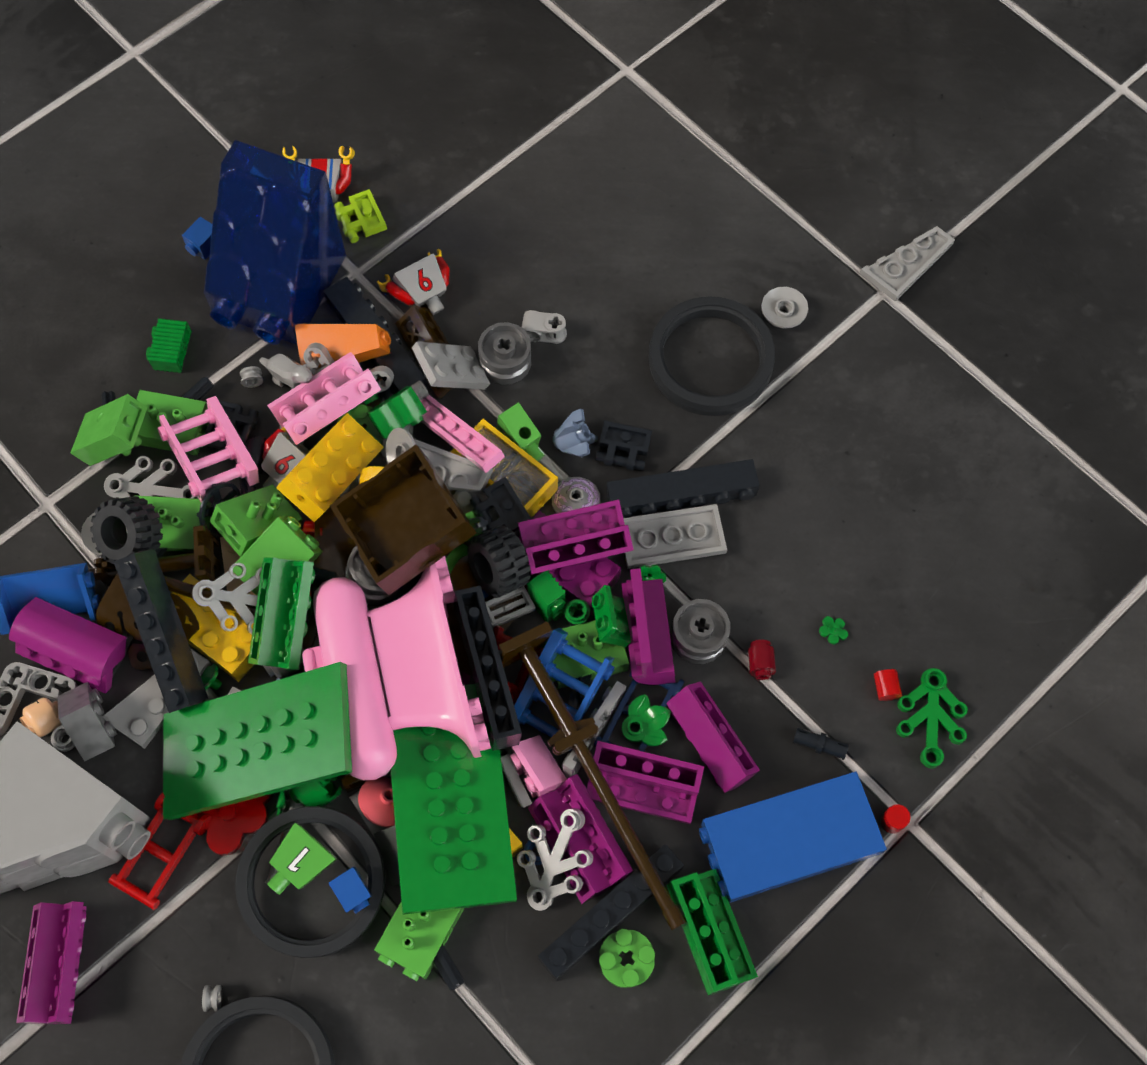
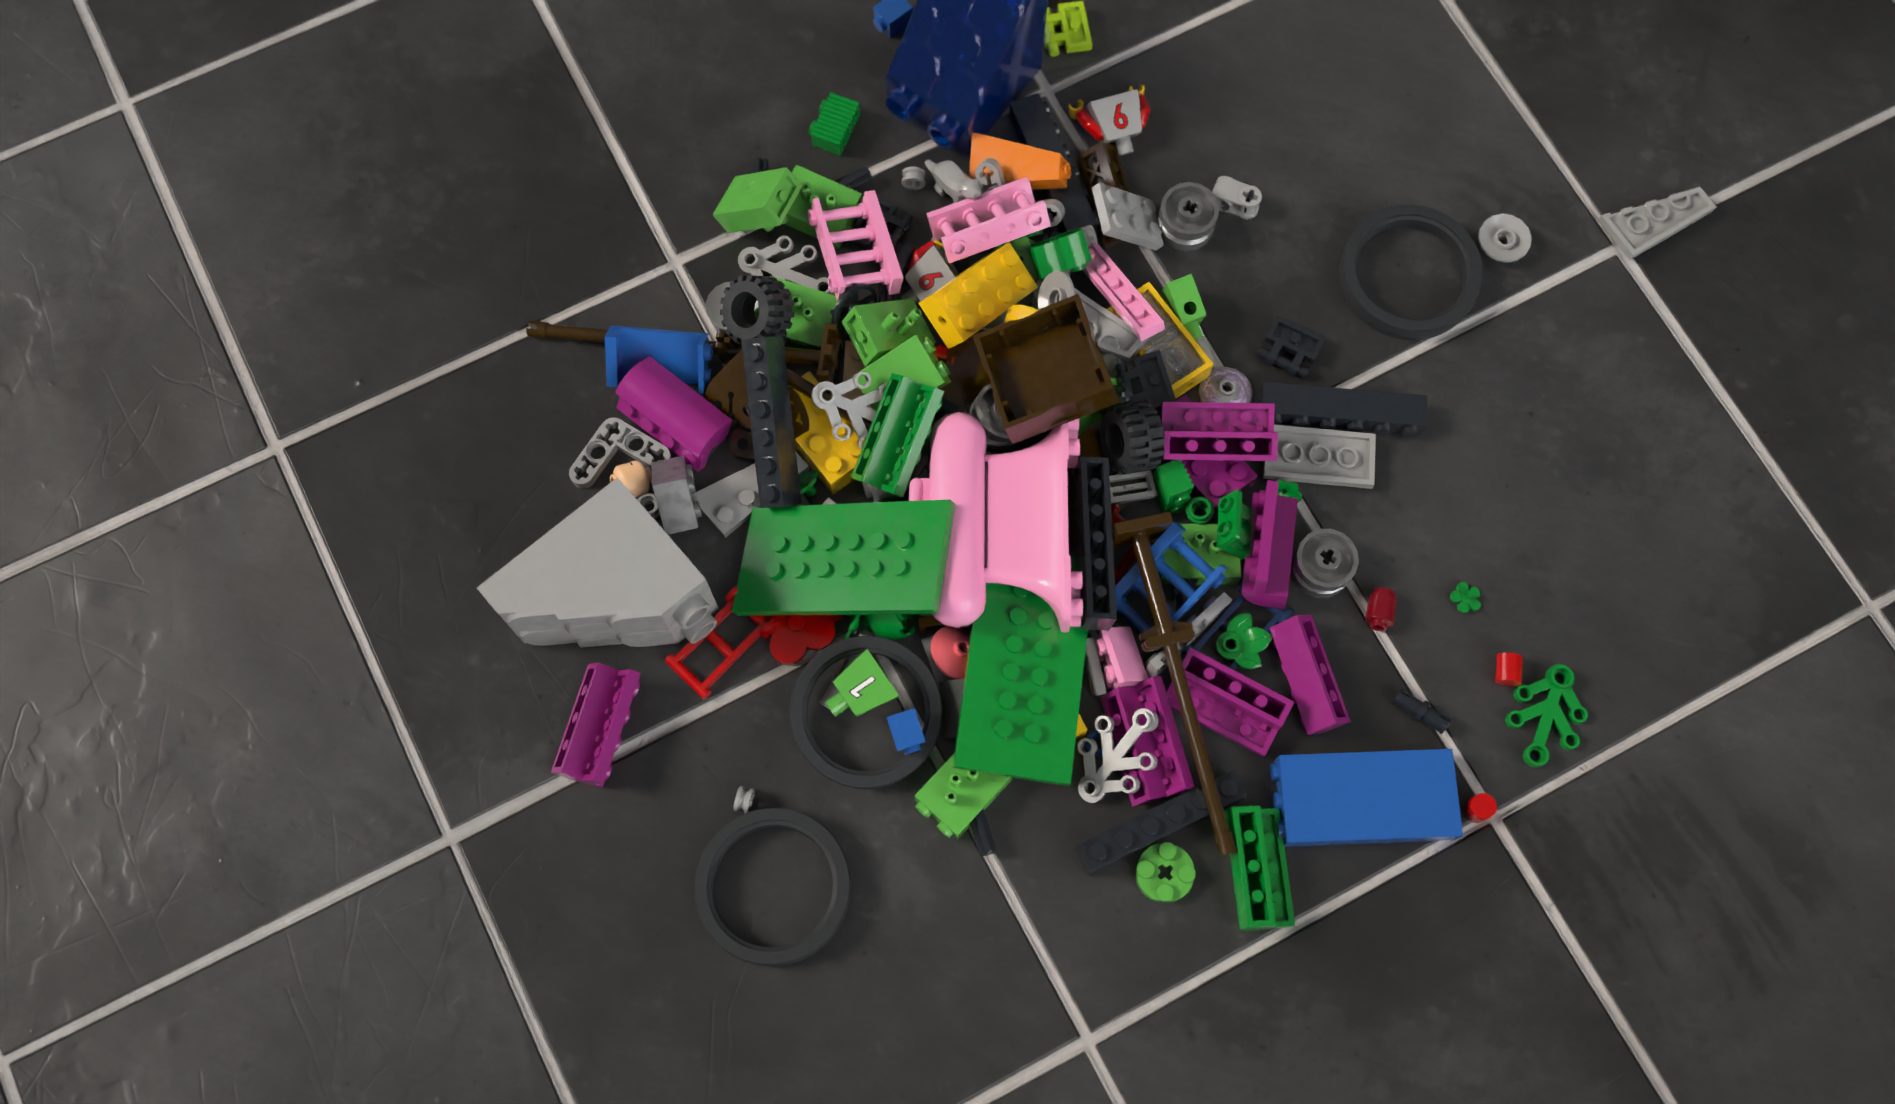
camera: 15 degrees right, 5 degrees up
sand blue brick [553,409,598,457] -> none

